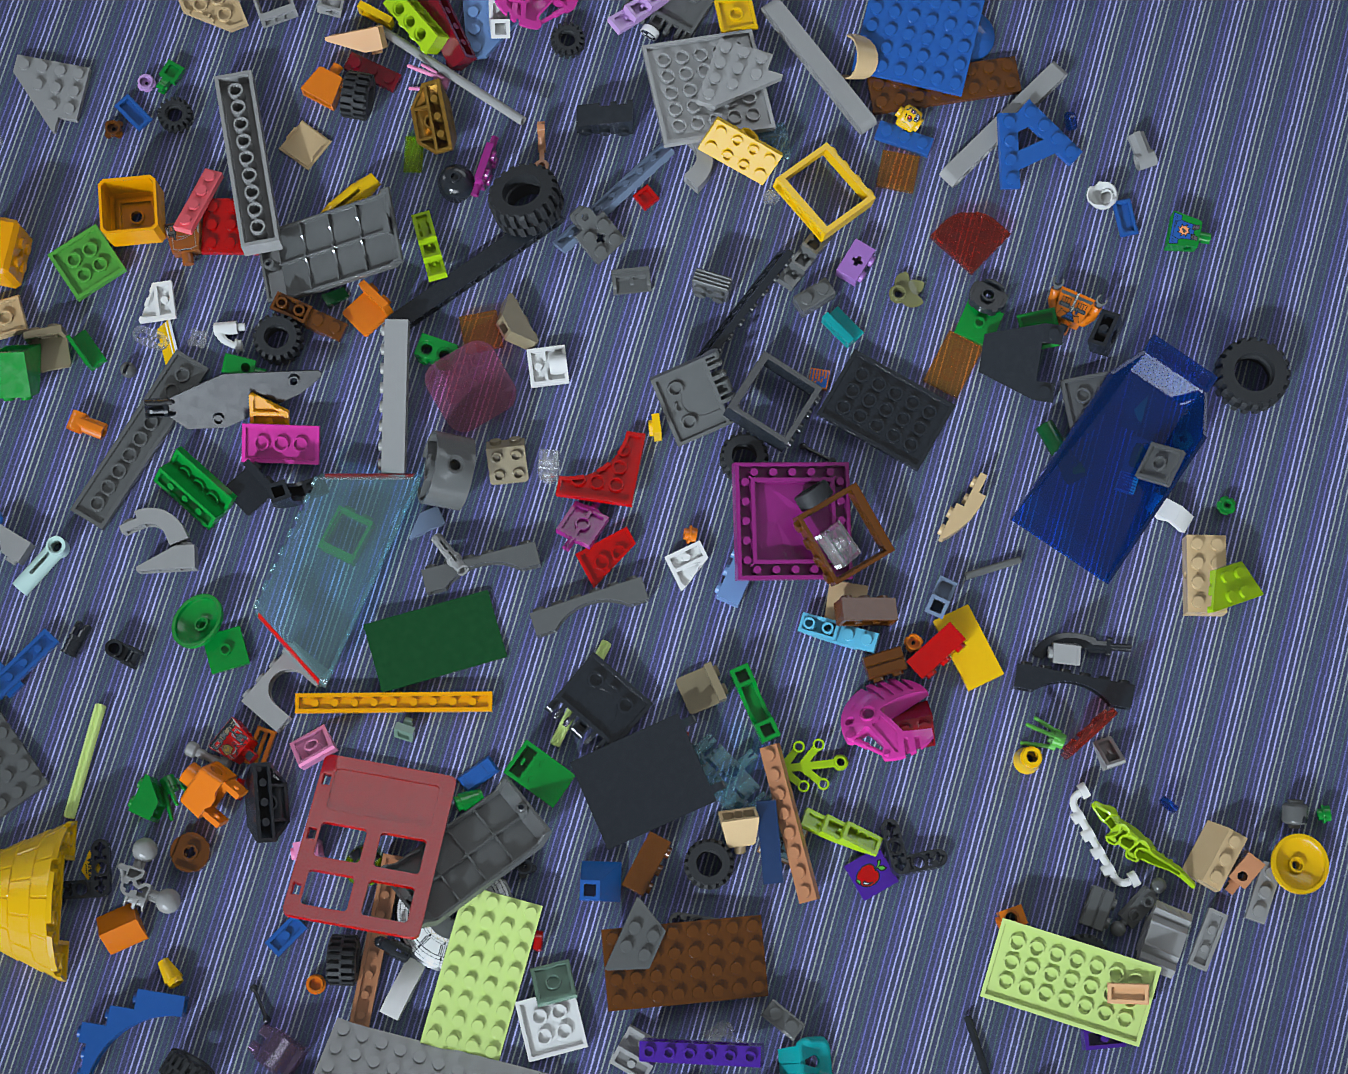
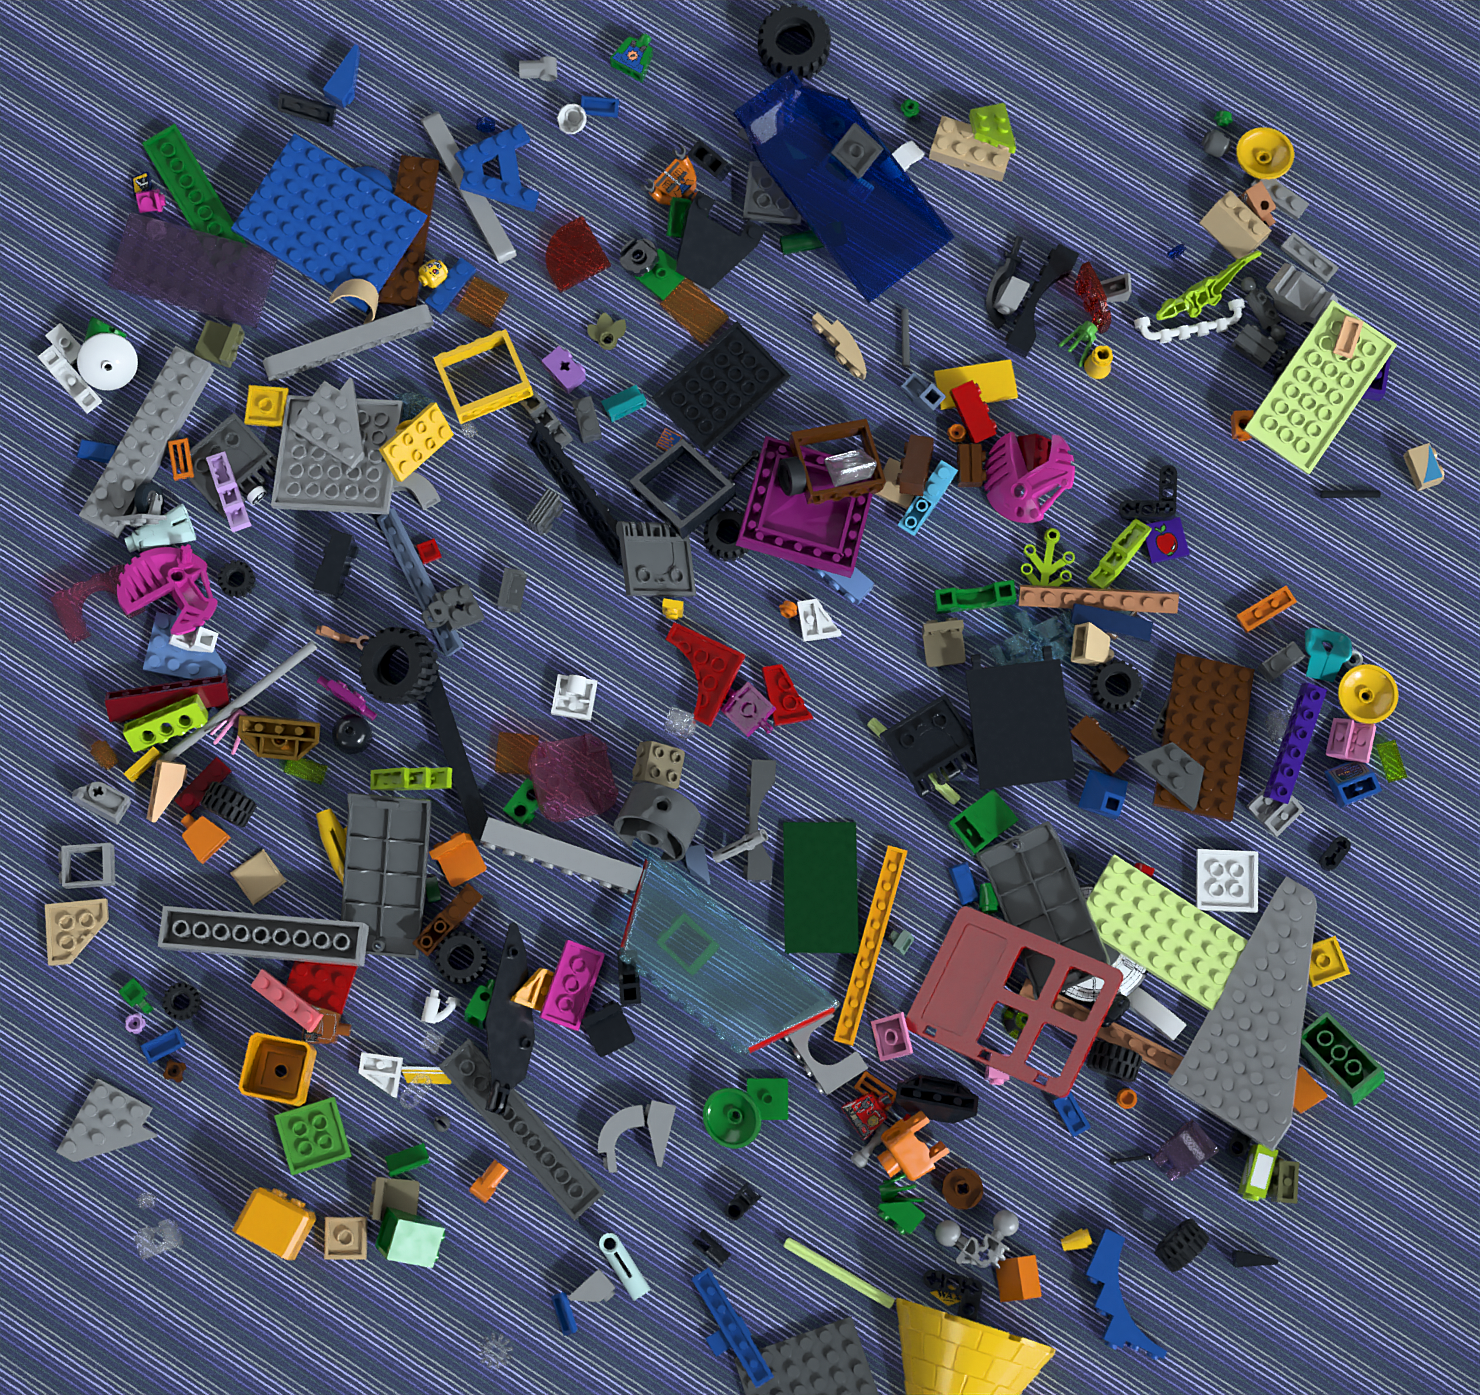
camera: 80 degrees left, 0 degrees up
green slope [153,446,237,530] -> none
dark tan slope [496,293,539,350] -> none
dark grey arch [529,575,649,638] -> none
sand green tile [530,959,578,1008] -> none
none -> orange plate [1236,586,1297,633]

